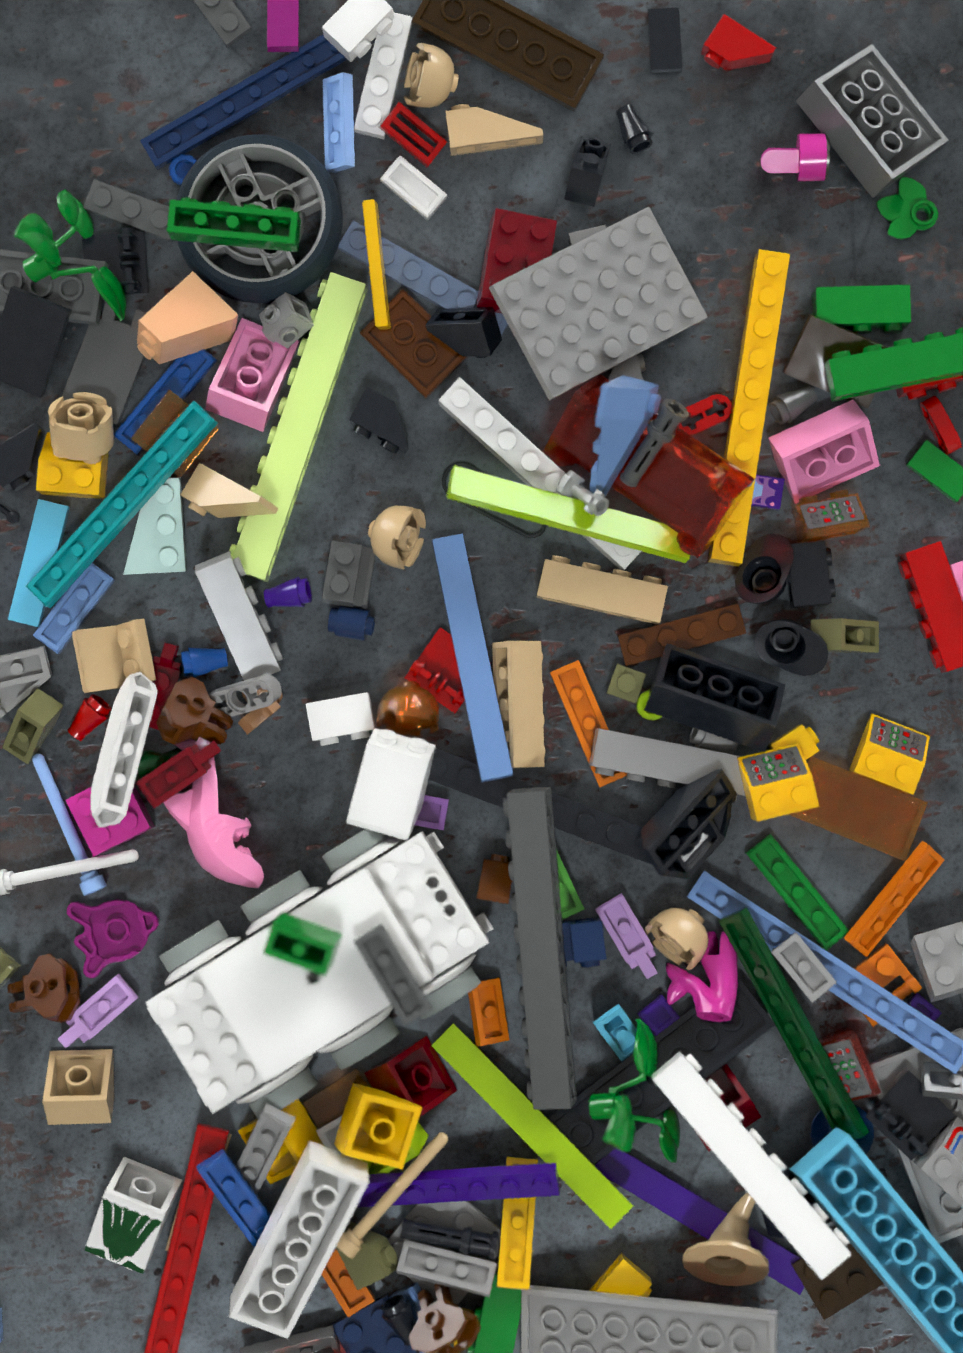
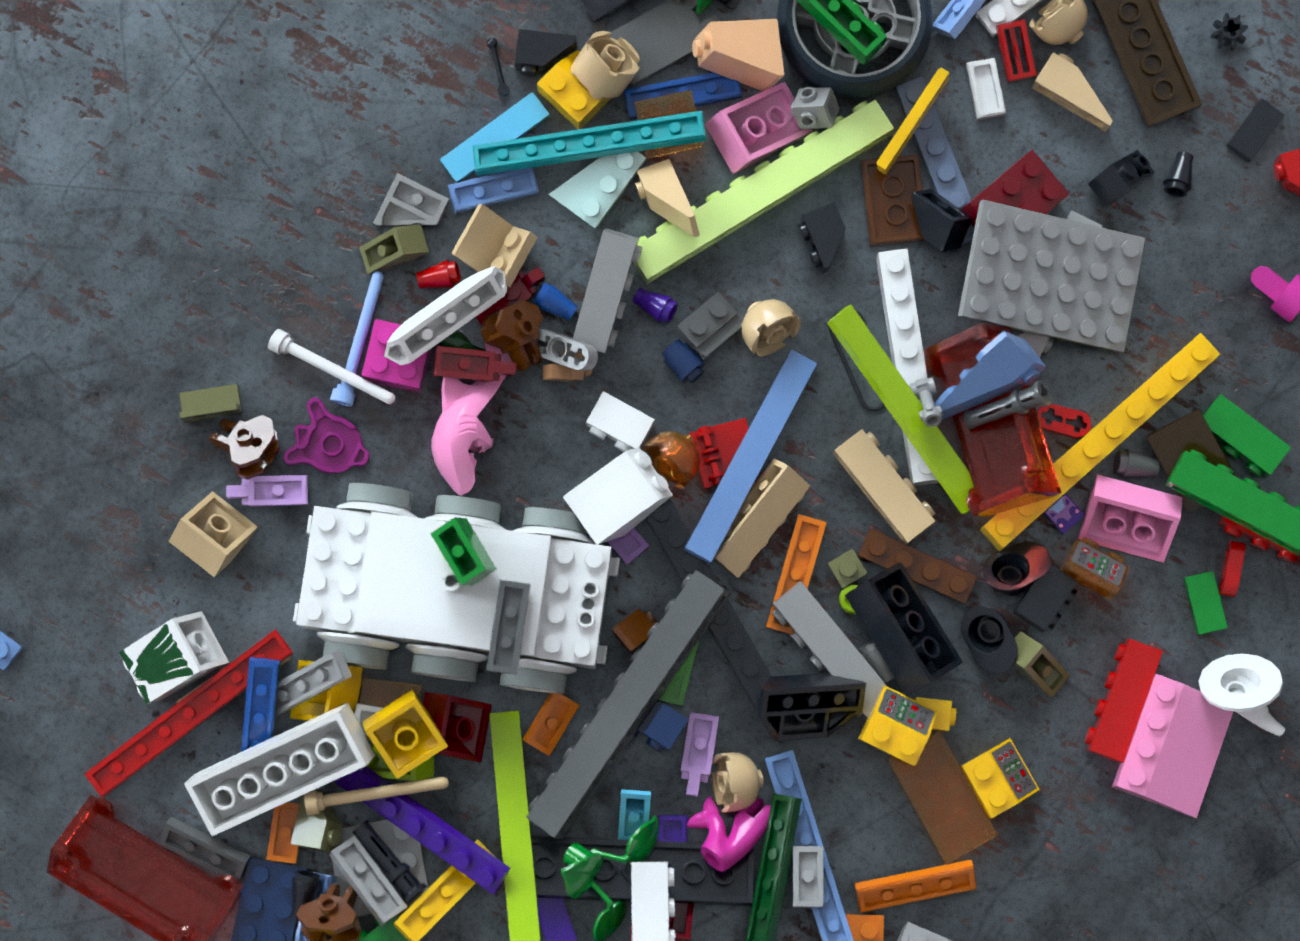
camera: 35 degrees right, 5 degrees down
green tile [745,833,849,951] -> none

